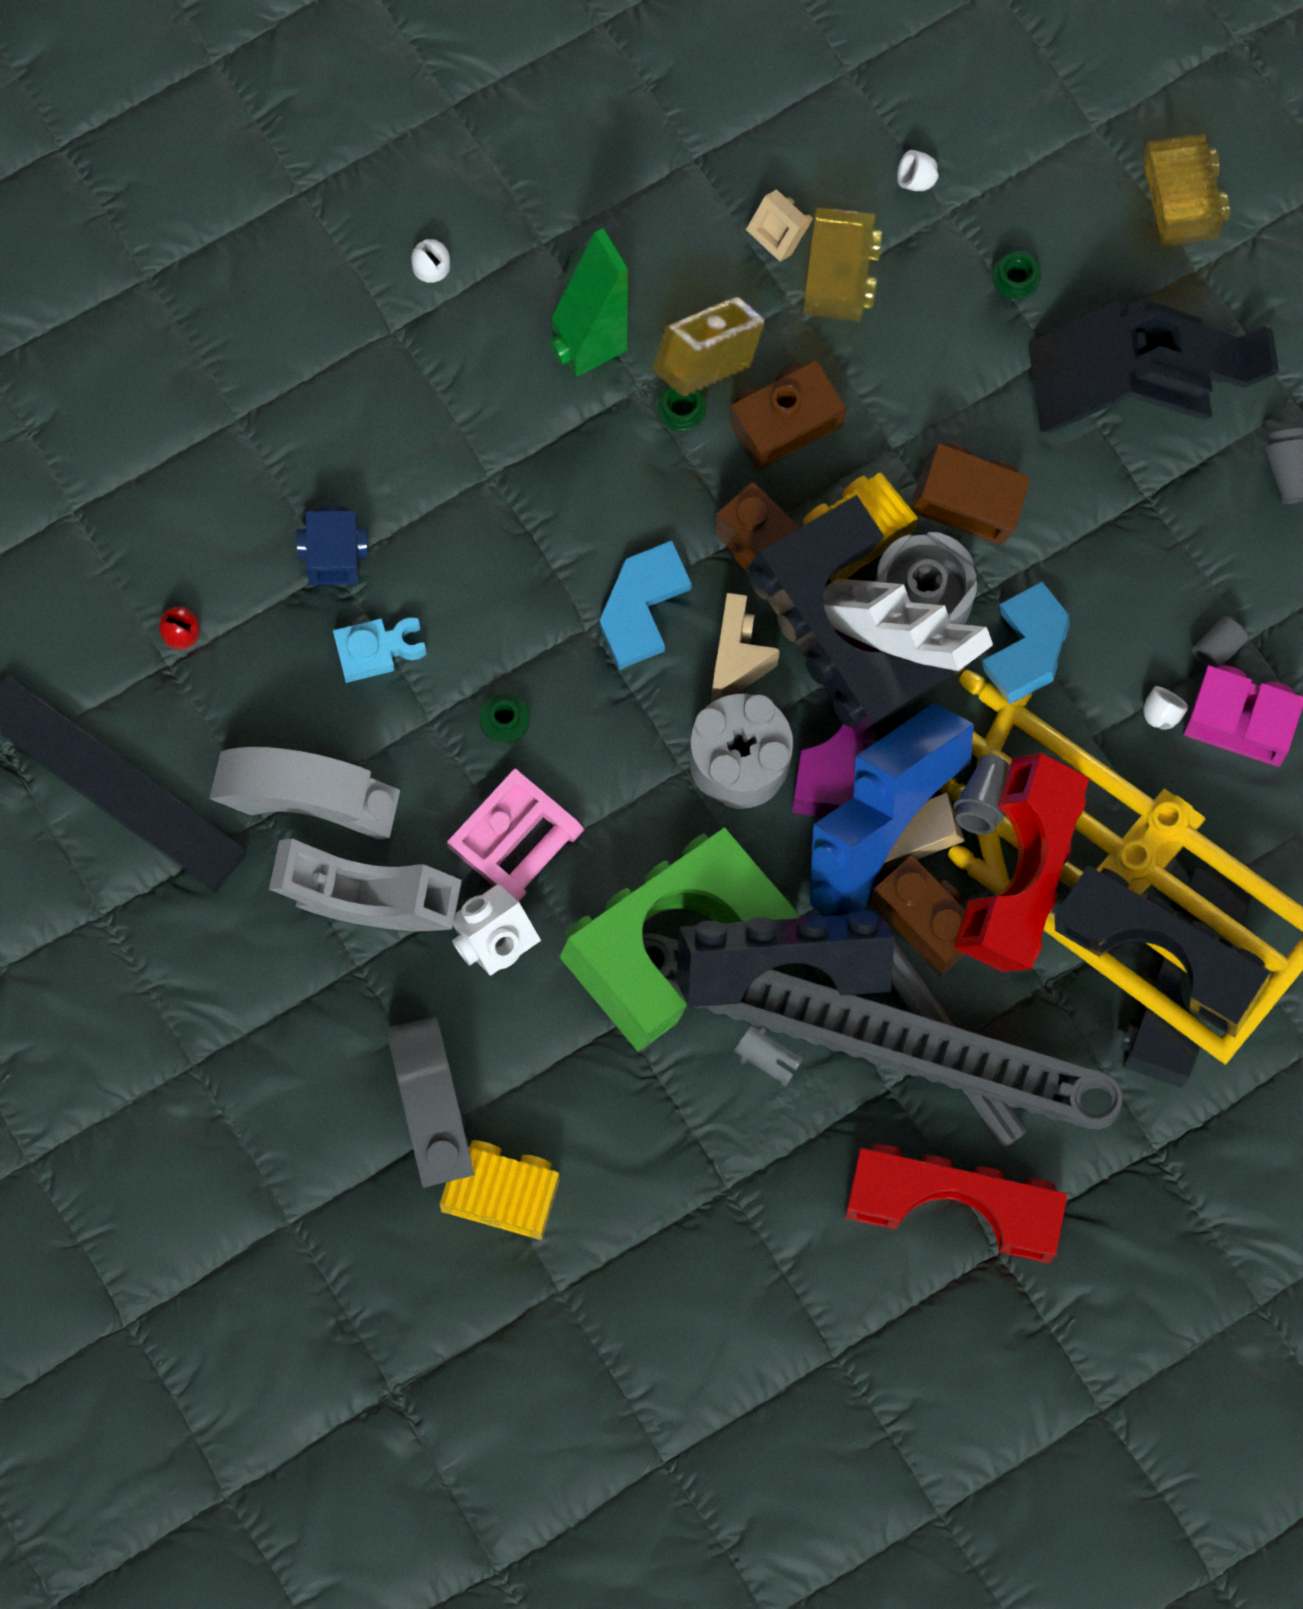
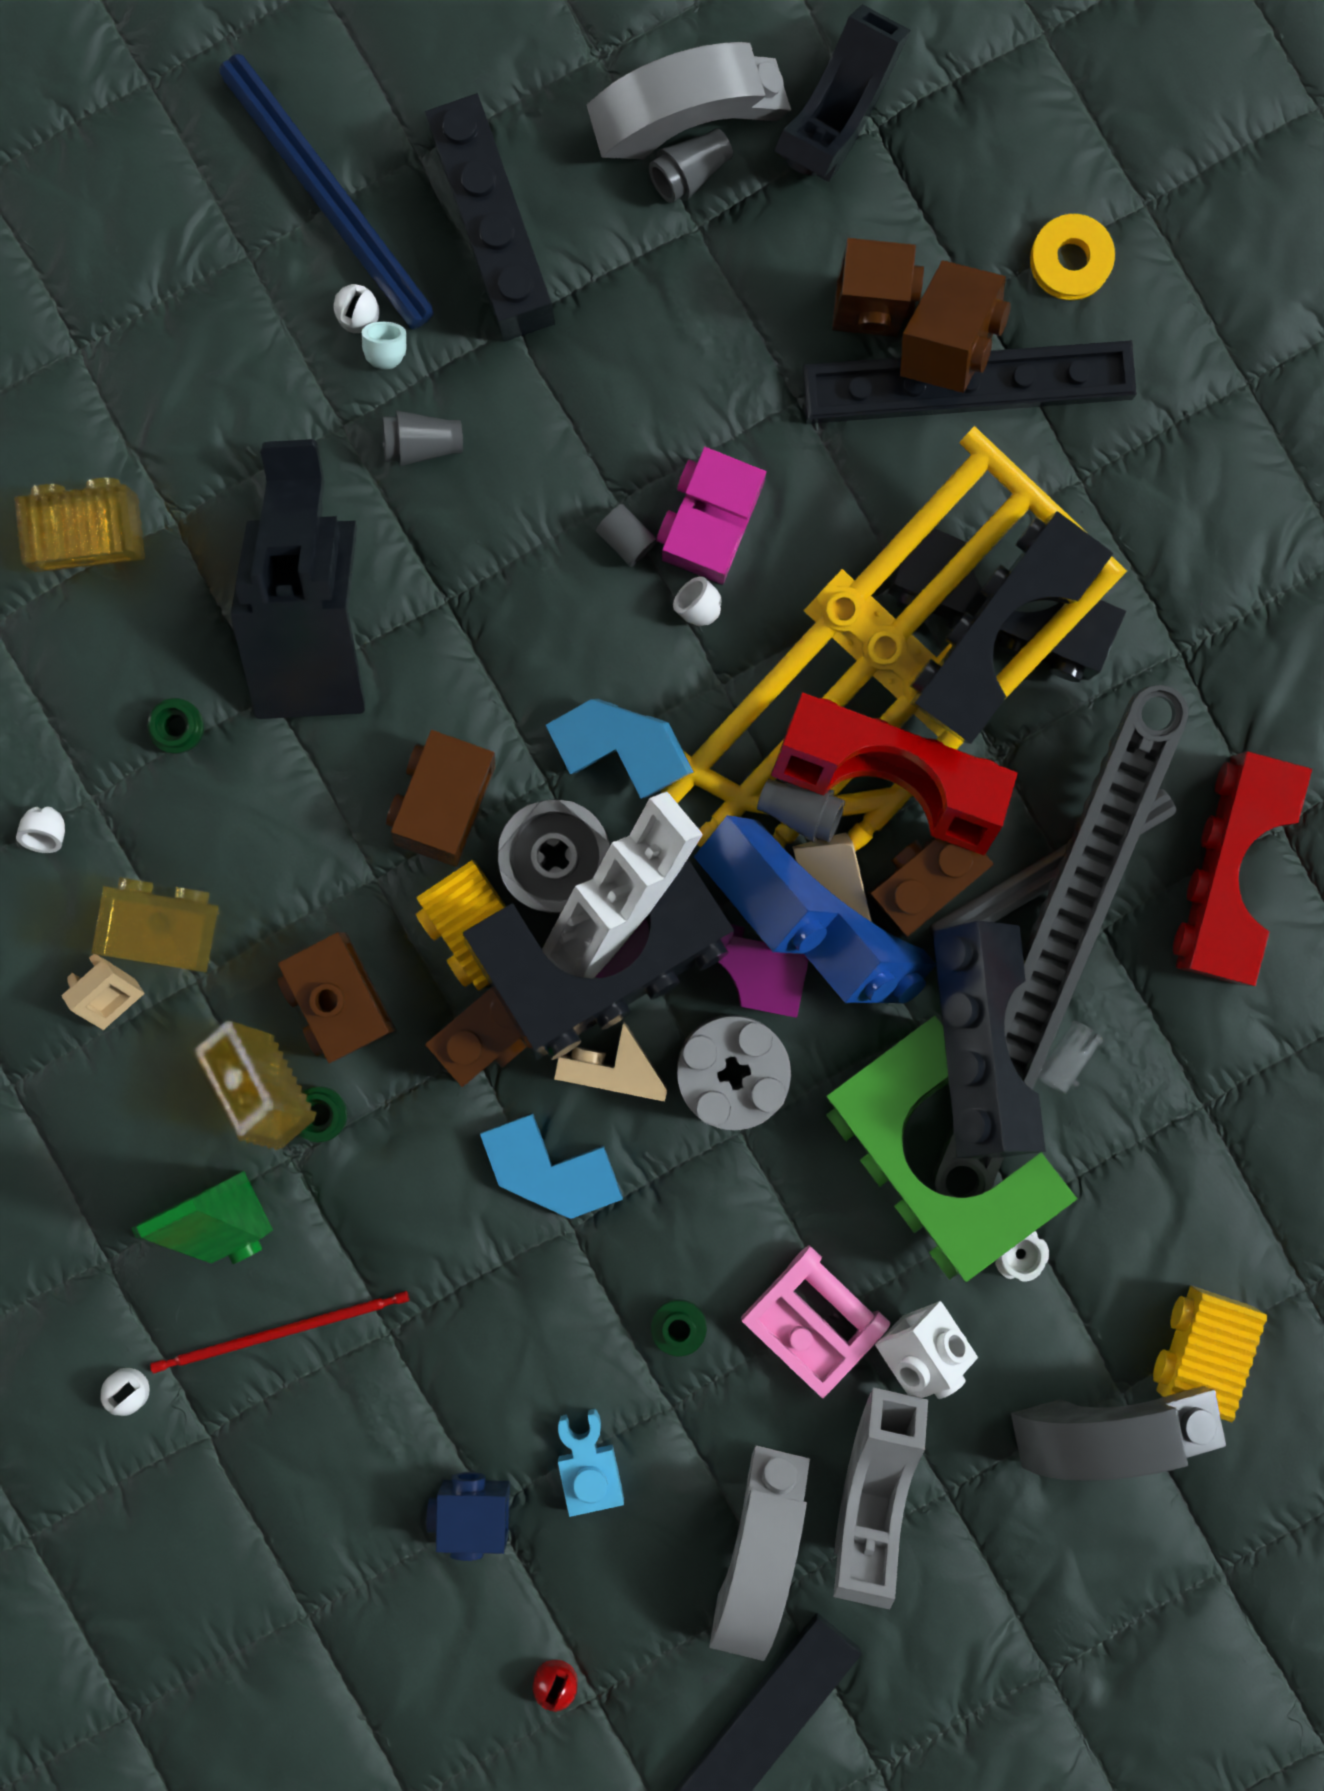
camera: 85 degrees left, 15 degrees up
none -> red piece [150,1291,410,1374]
none -> white plate [995,1231,1049,1282]

